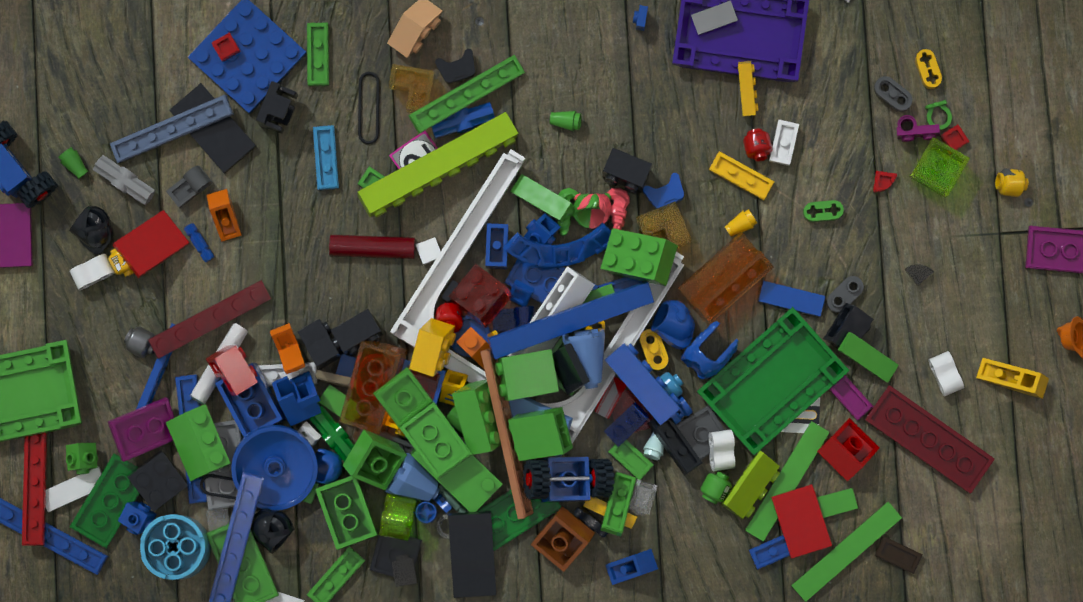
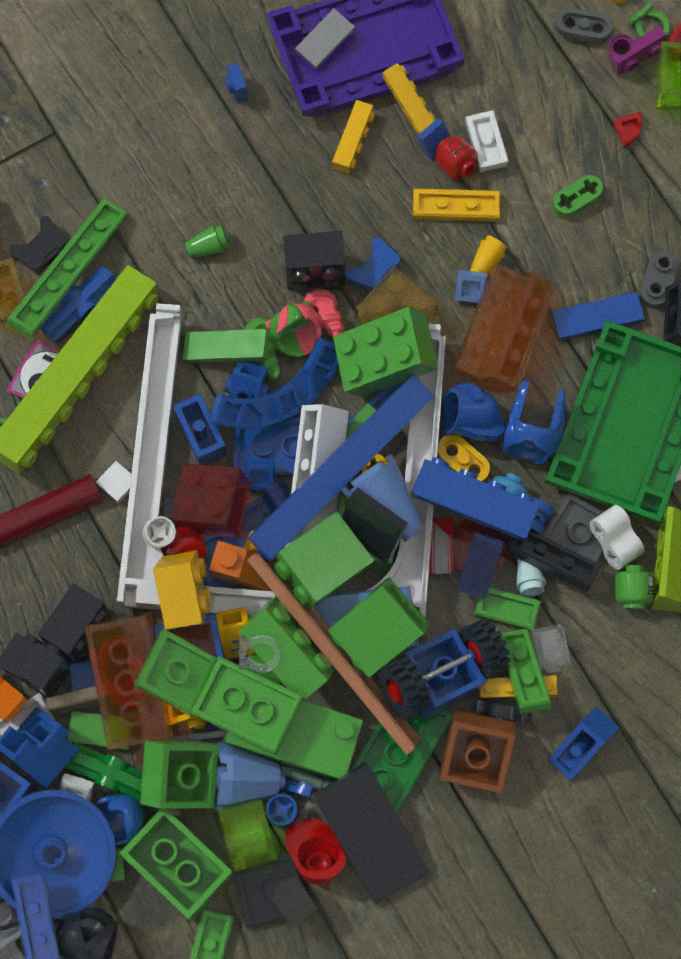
camera: 30 degrees left, 10 degrees down
none -> white wheel [142,516,176,548]
none -> clear piece [238,635,281,673]
none -> red piece [285,818,346,888]
none -> yellow piece [332,100,375,174]
none -> blue tile [417,118,450,160]
none -> medium blue tile [455,270,487,304]

